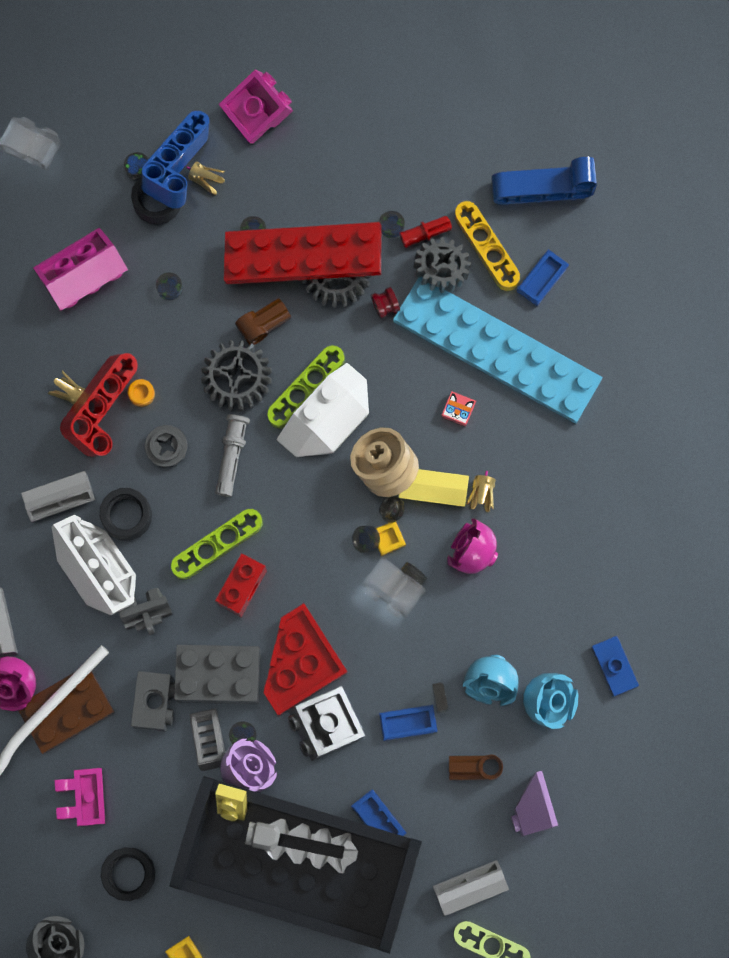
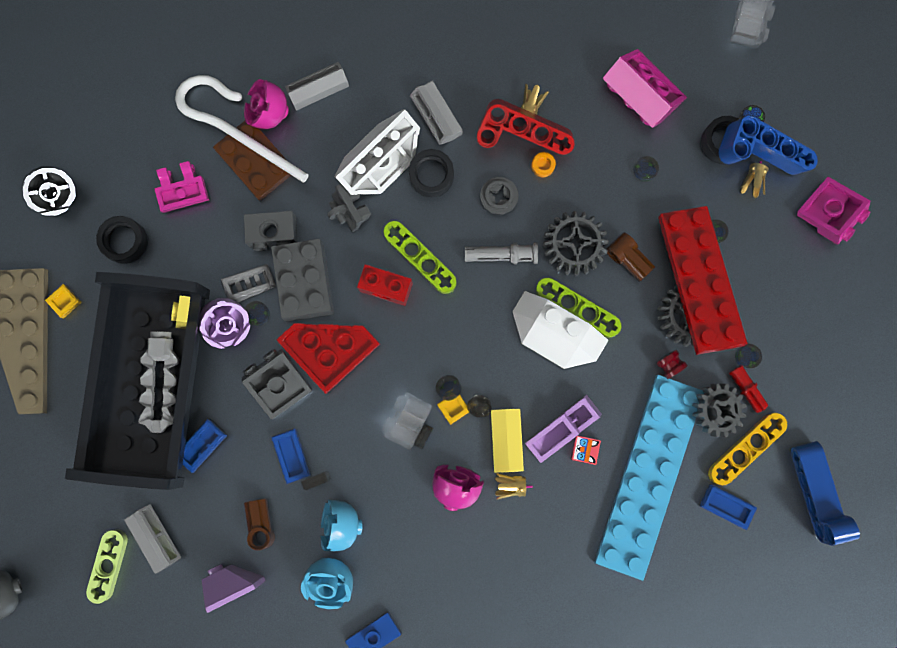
camera: 80 degrees right, 5 degrees up
tan wheel [350,428,419,497] -> none
none -> lavender slope [525,395,602,463]

